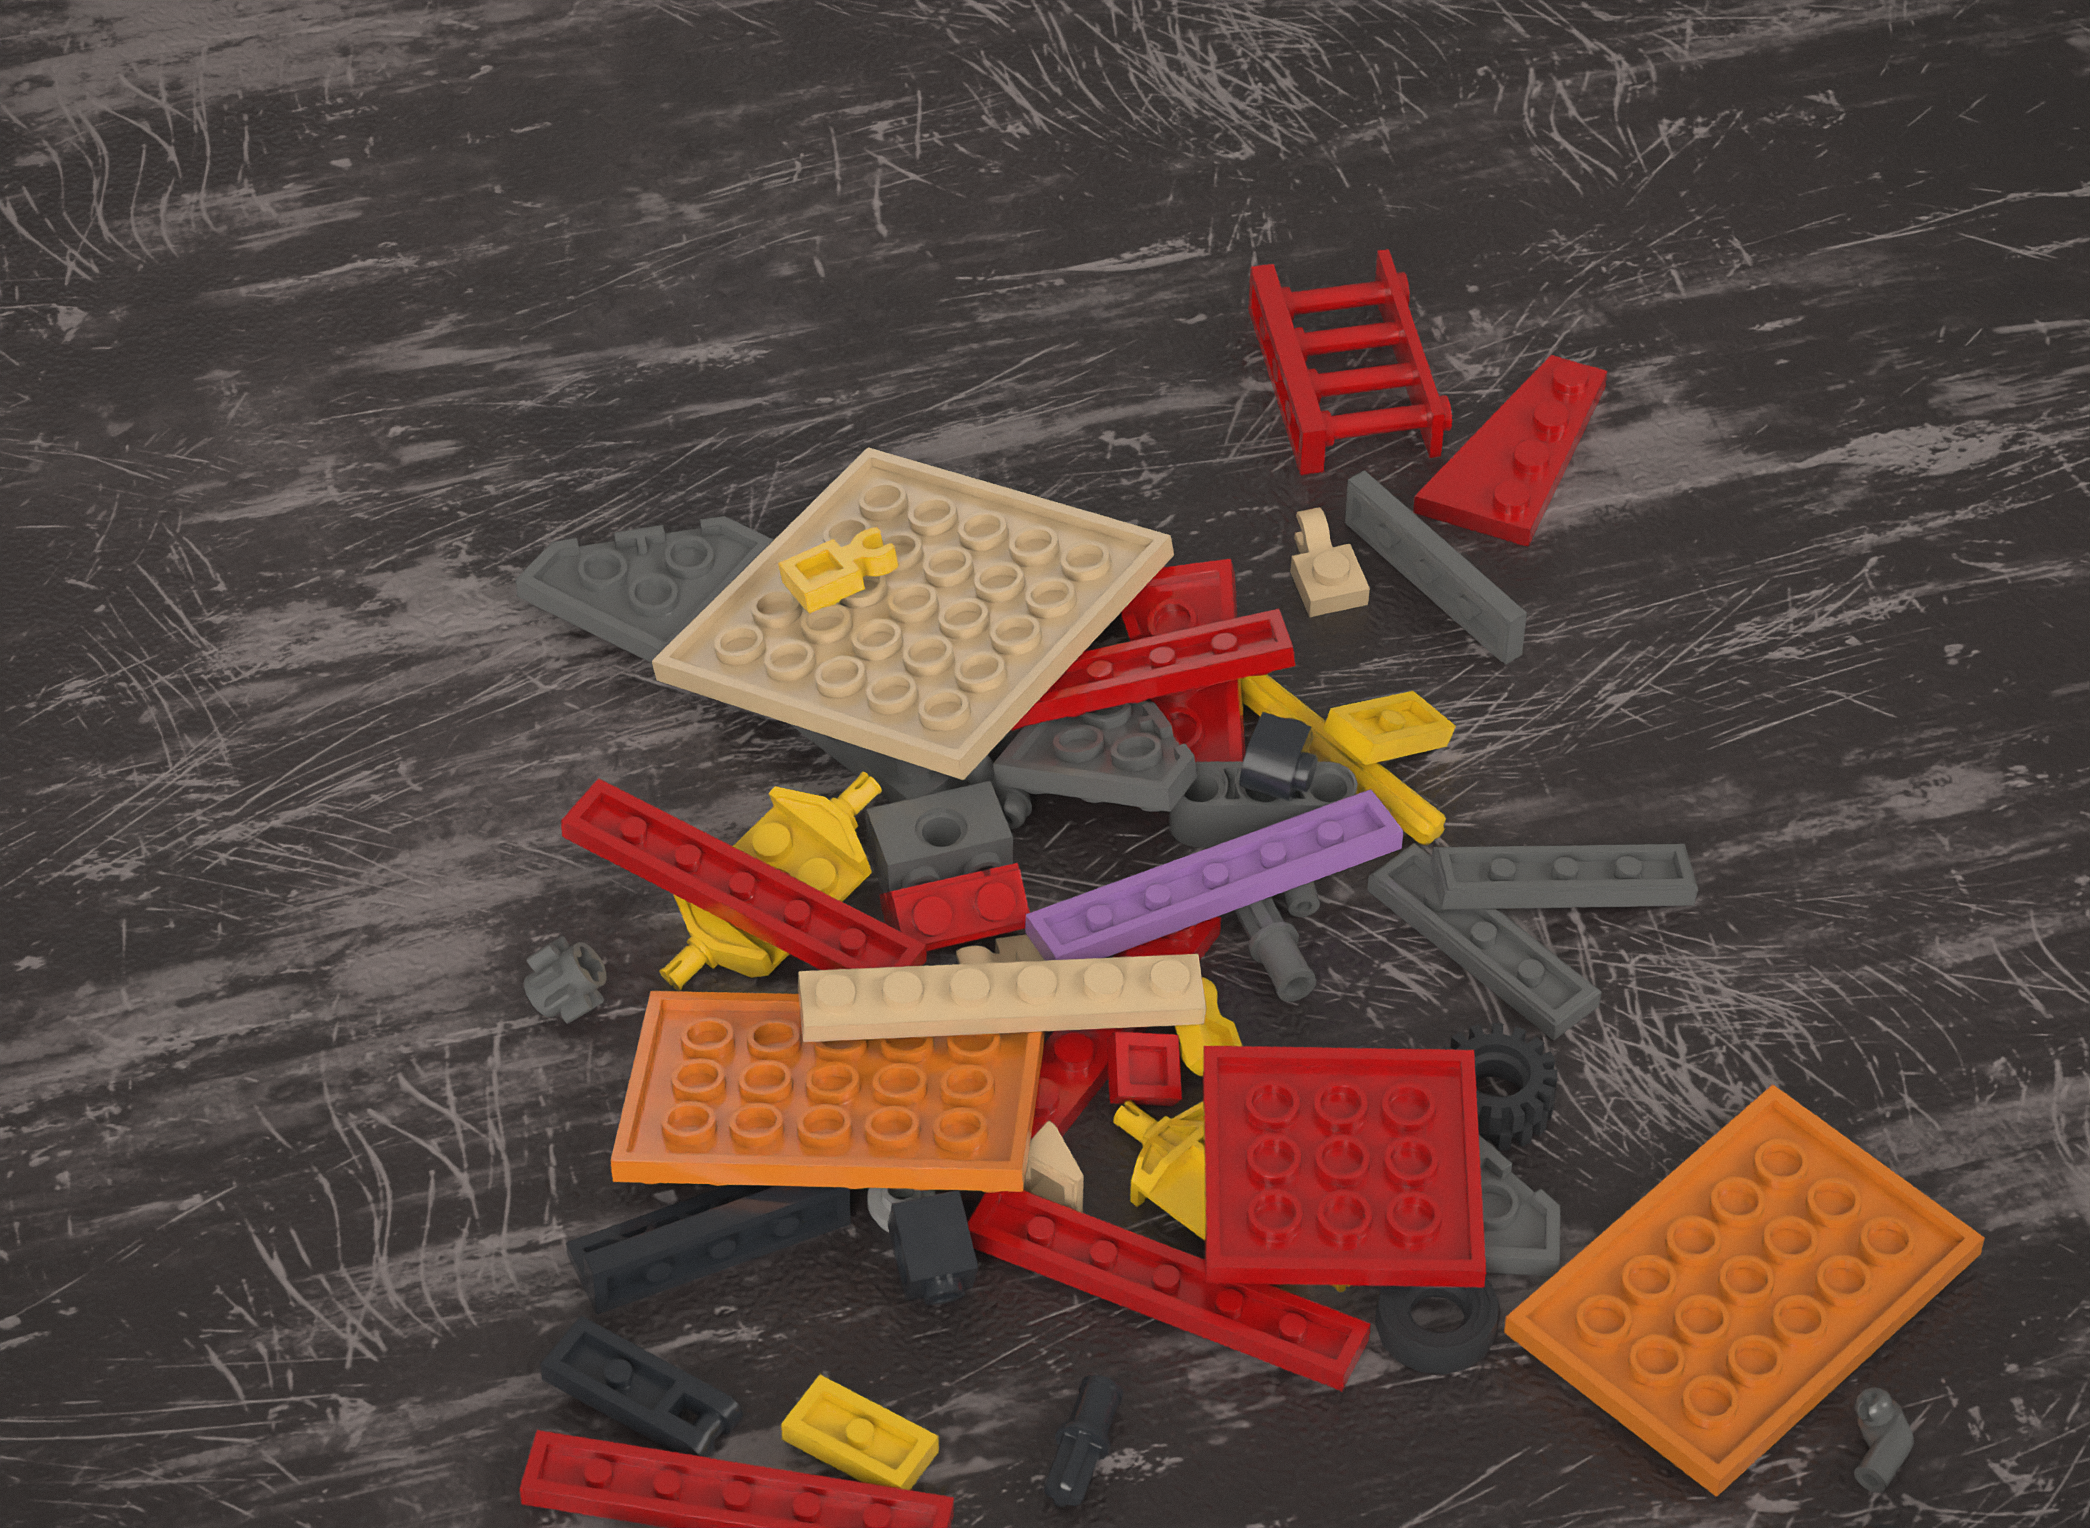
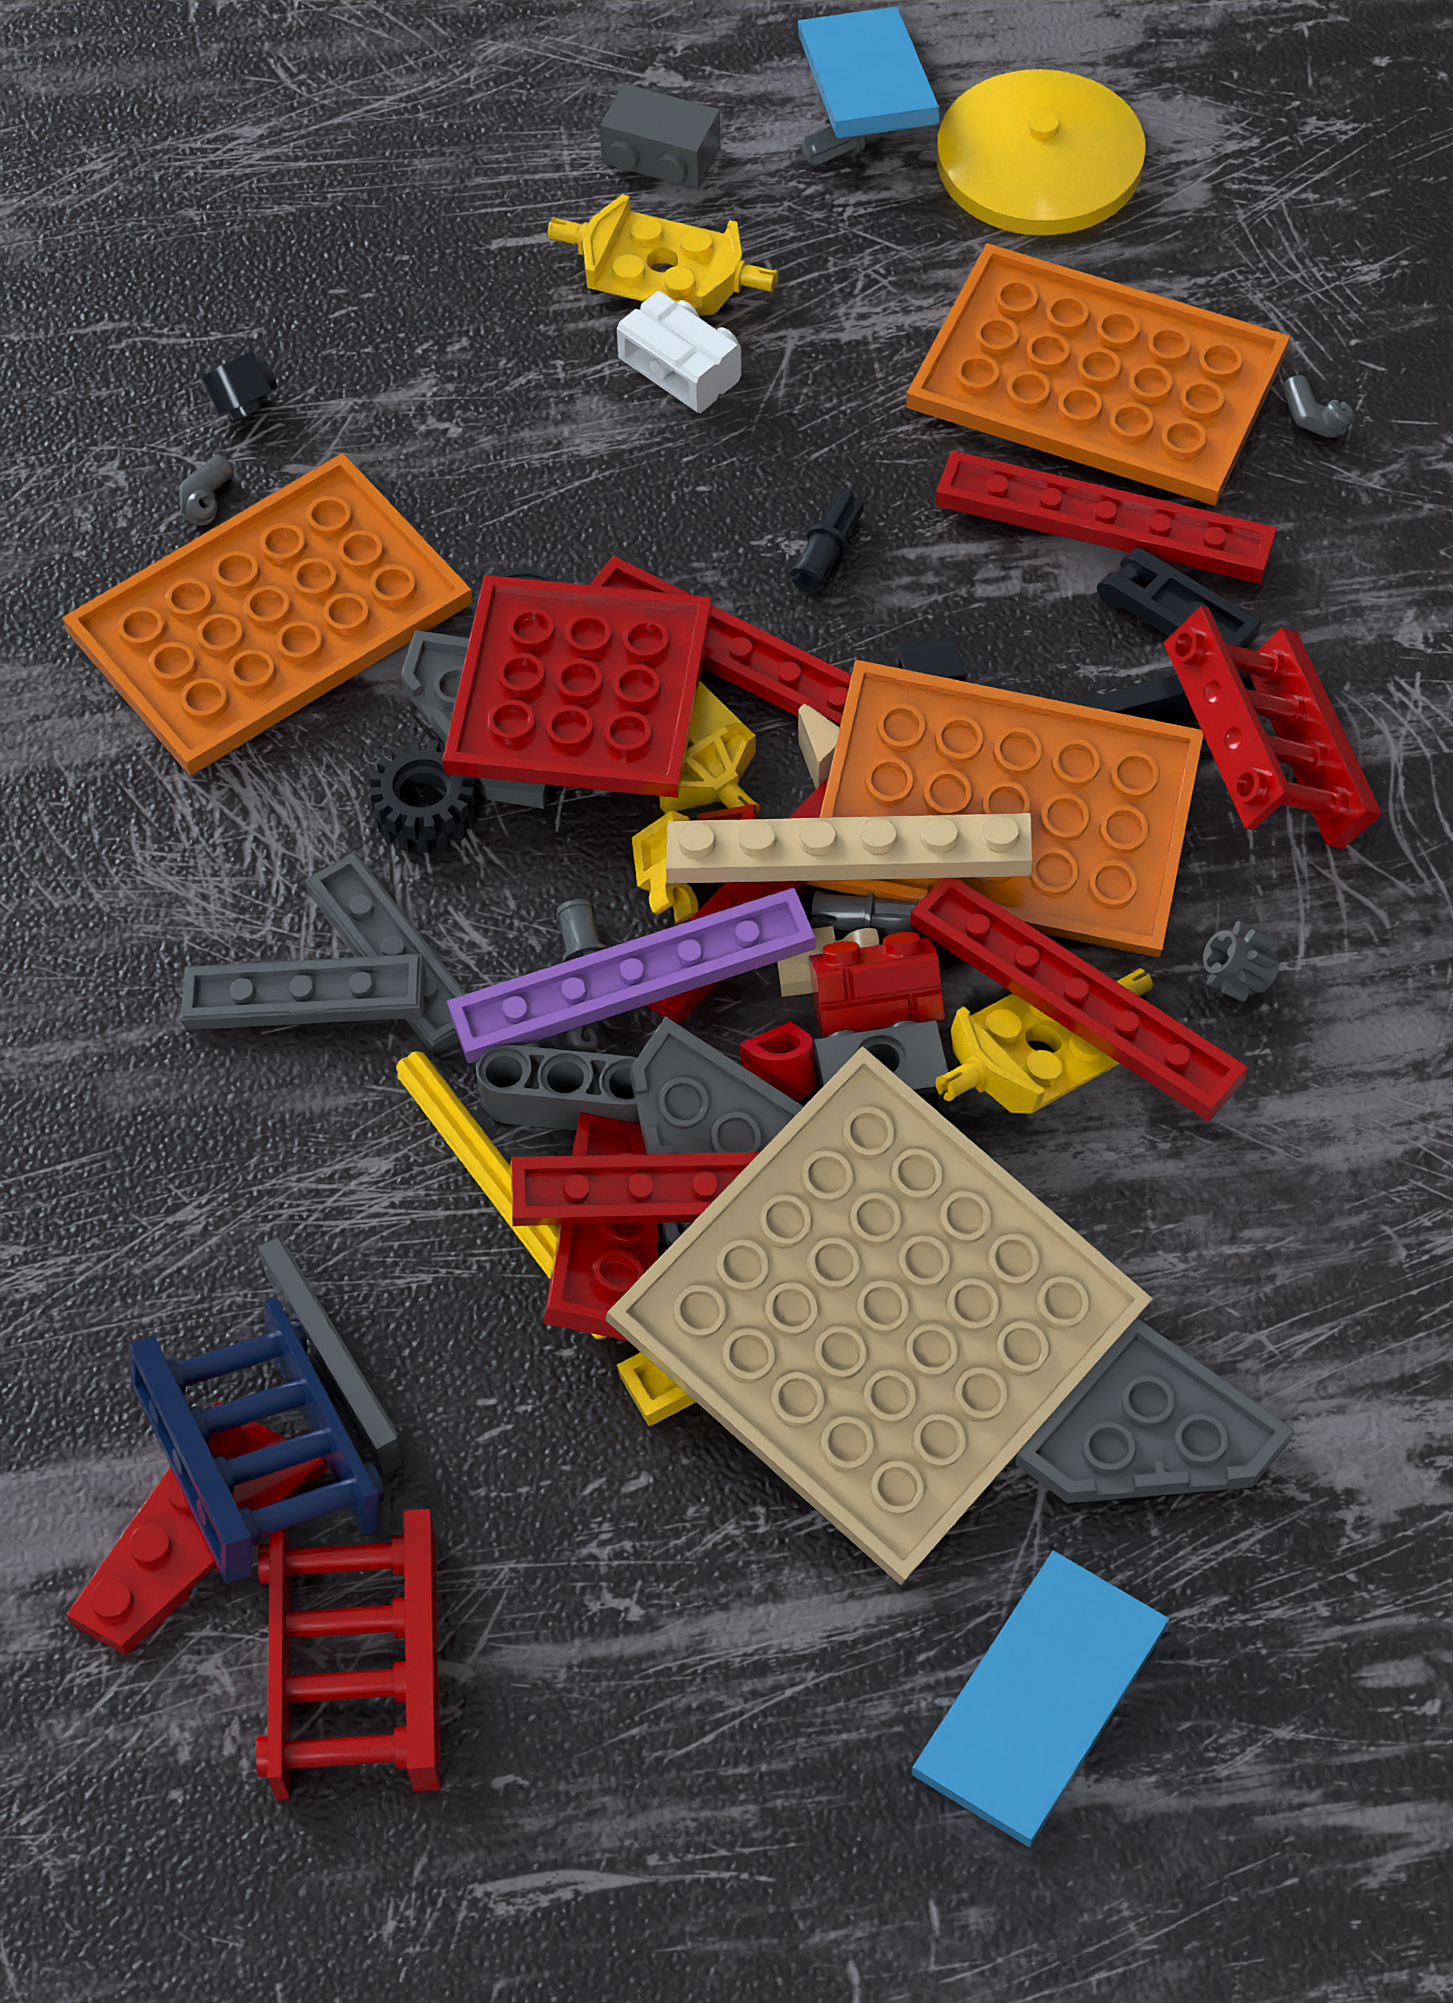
camera: 170 degrees left, 10 degrees up
yellow plate [778,527,899,614] -> none
yellow plate [781,1375,939,1490] -> none
black plate [1240,712,1318,801] -> none
tan plate [1290,507,1370,617] -> none
yellow plate [1322,691,1456,765] -> none
none -> dark blue fence [129,1297,384,1584]
none -> red plate [739,1022,818,1104]
none -> dark azure tile [912,1550,1169,1848]
none -> red fence [1163,606,1382,849]

